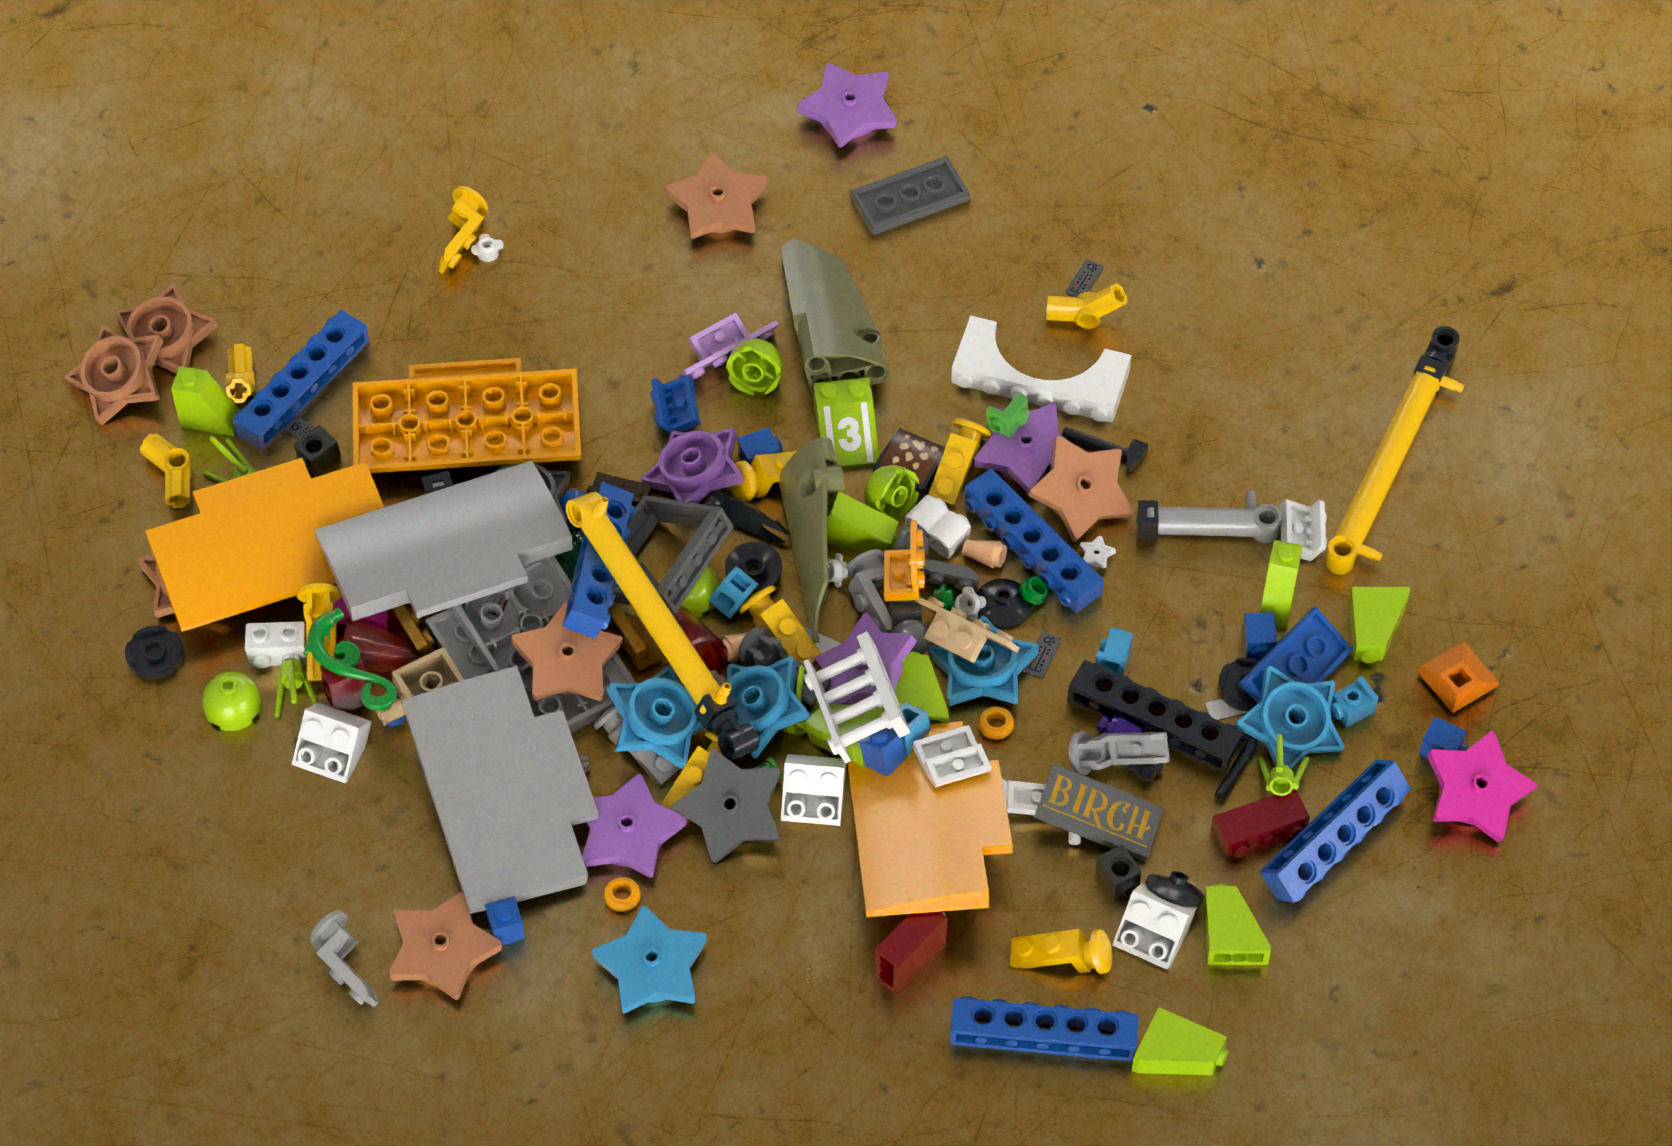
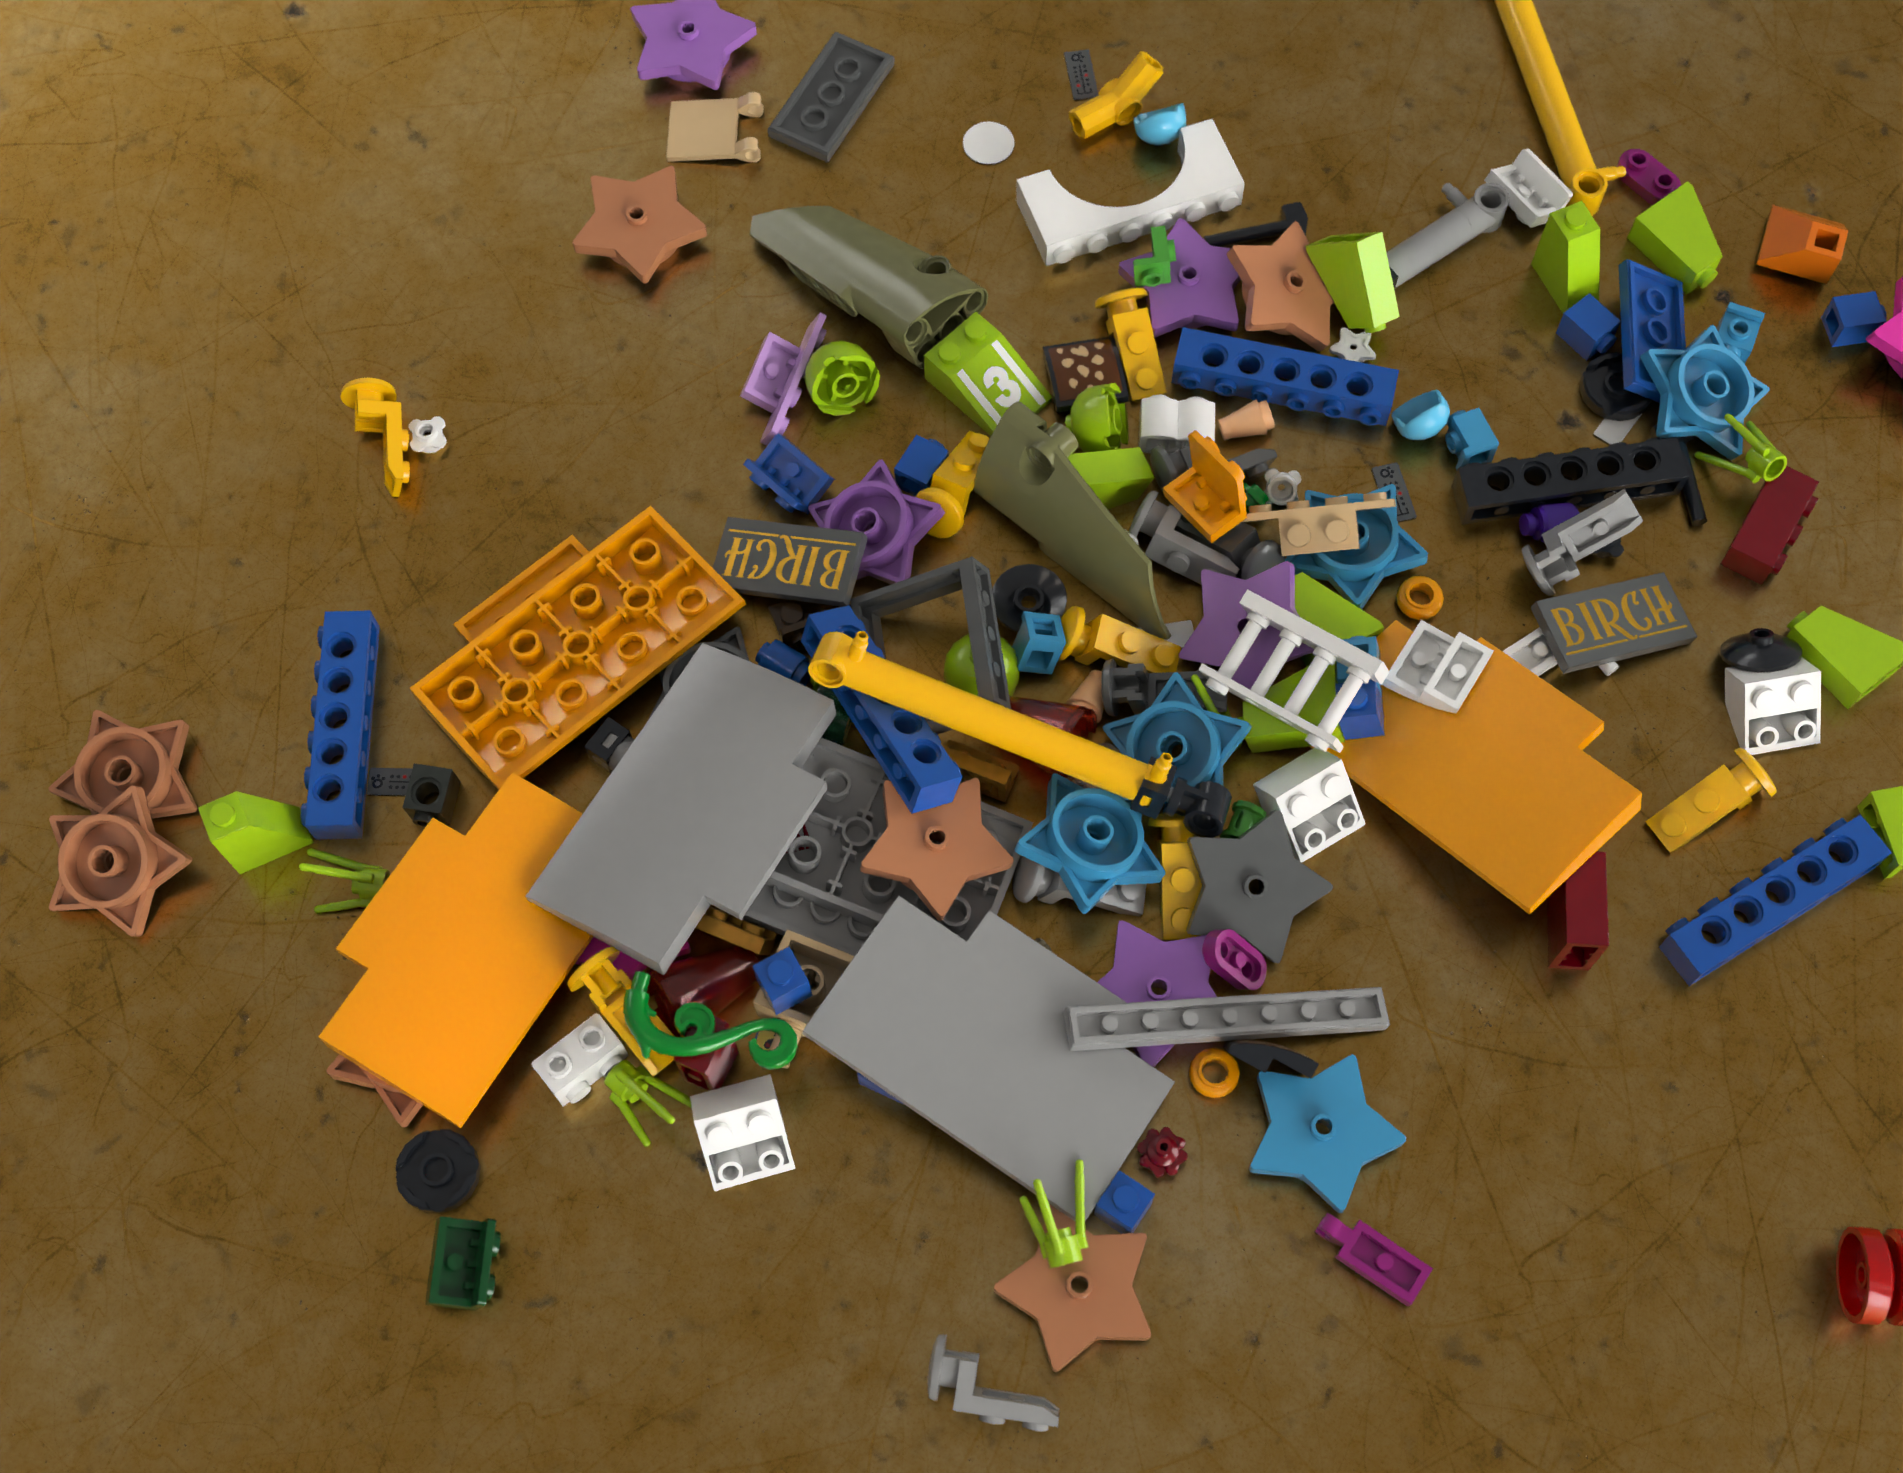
camera: 35 degrees left, 10 degrees up
yellow piece [140,433,193,508] -> none
lime cylinder [202,671,262,731] -> none
yellow piece [226,344,257,403] -> none
black piece [703,488,790,544] -> none
black dish [976,579,1032,629] -> none
green plate [1020,577,1048,605] -> none
pearl dark grey brick [1095,845,1142,899] -> none
blue brick [1259,759,1411,903] -> none
none -> dark green bracket [425,1216,501,1310]
none -> tan flag [666,92,764,163]
none -> dark grey tile [713,517,868,607]
none -> blue brick [752,946,813,1015]
none -> white sticker [963,122,1014,164]
none -> lime plant [1020,1159,1089,1269]
none -> light grey tile [1063,987,1390,1051]
none -> medium azure hair [1134,103,1187,146]
none -> dark red plant [1137,1127,1188,1178]
none -> magenta plate [1202,929,1267,990]
none -> black slope [1223,1039,1319,1079]
none -> lime slope [1306,232,1400,333]
none -> magenta plate [1314,1213,1433,1307]
none -> medium azure hair [1391,390,1450,440]
none -> magenta plate [1617,149,1681,205]

